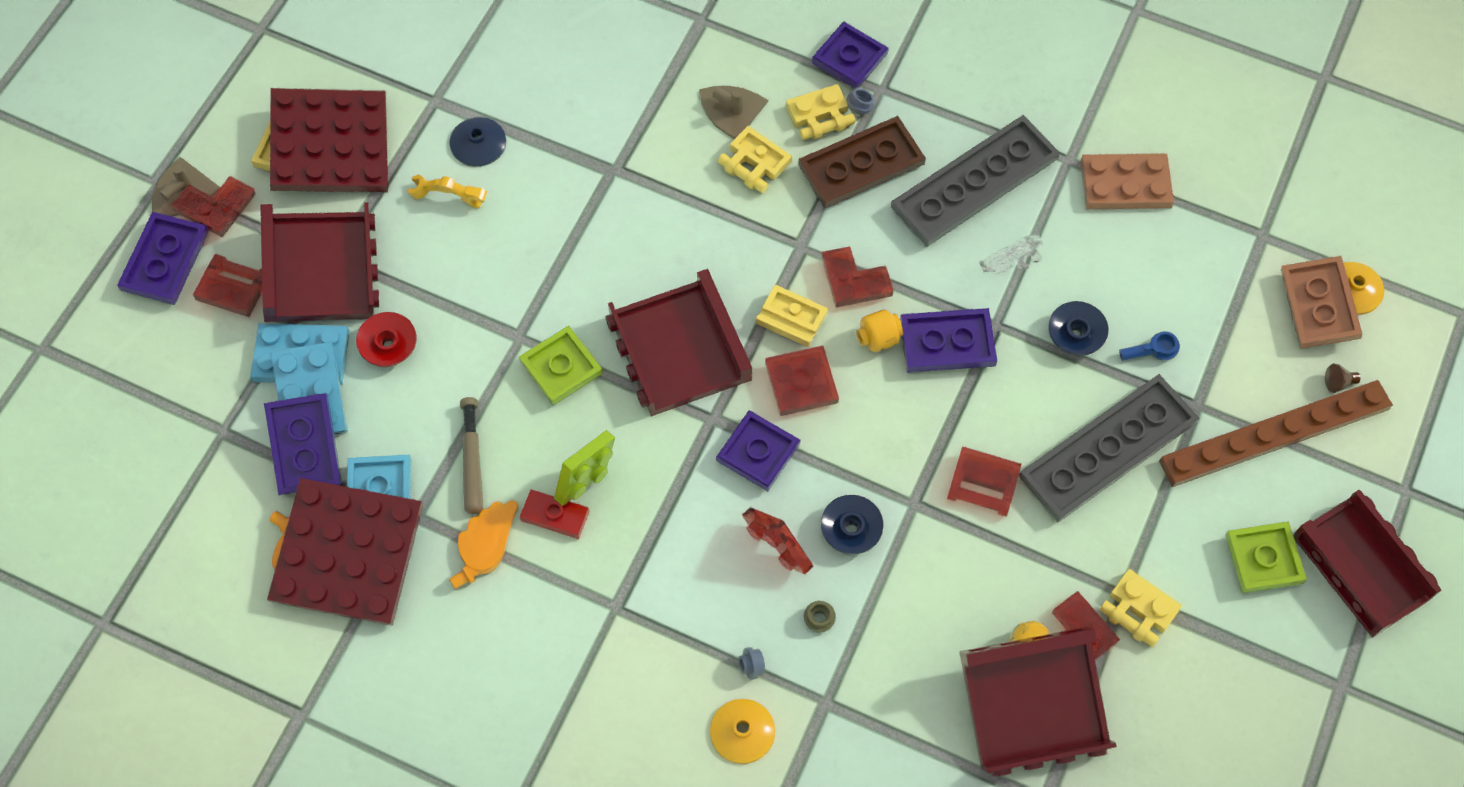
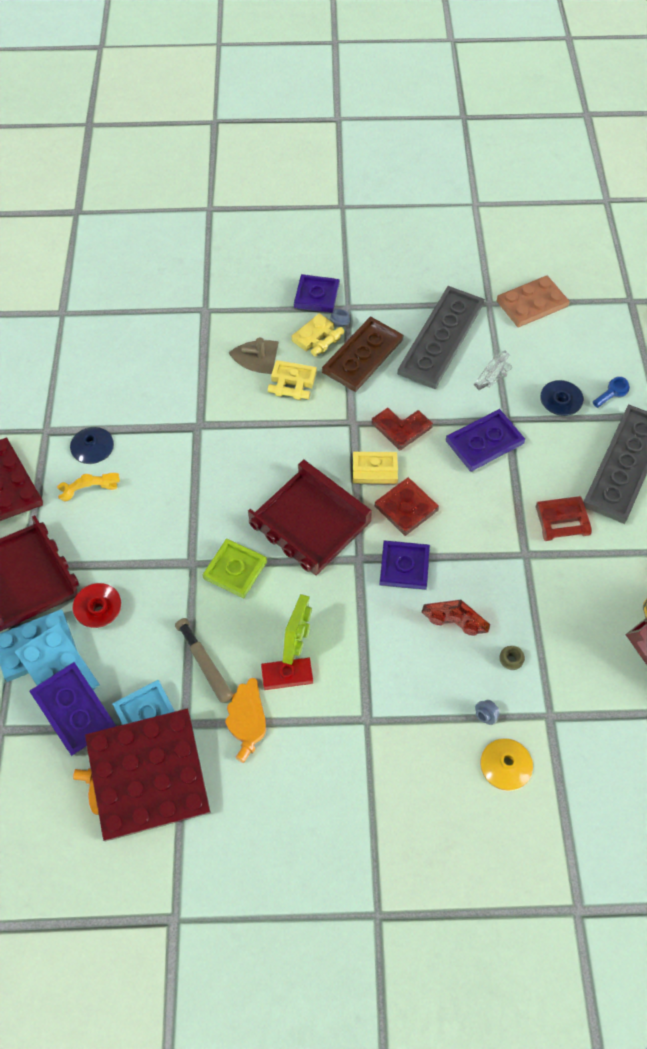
camera: 25 degrees left, 5 degrees down
dark blue dish [821,495,884,555] -> none
yellow head [856,309,903,353] -> none

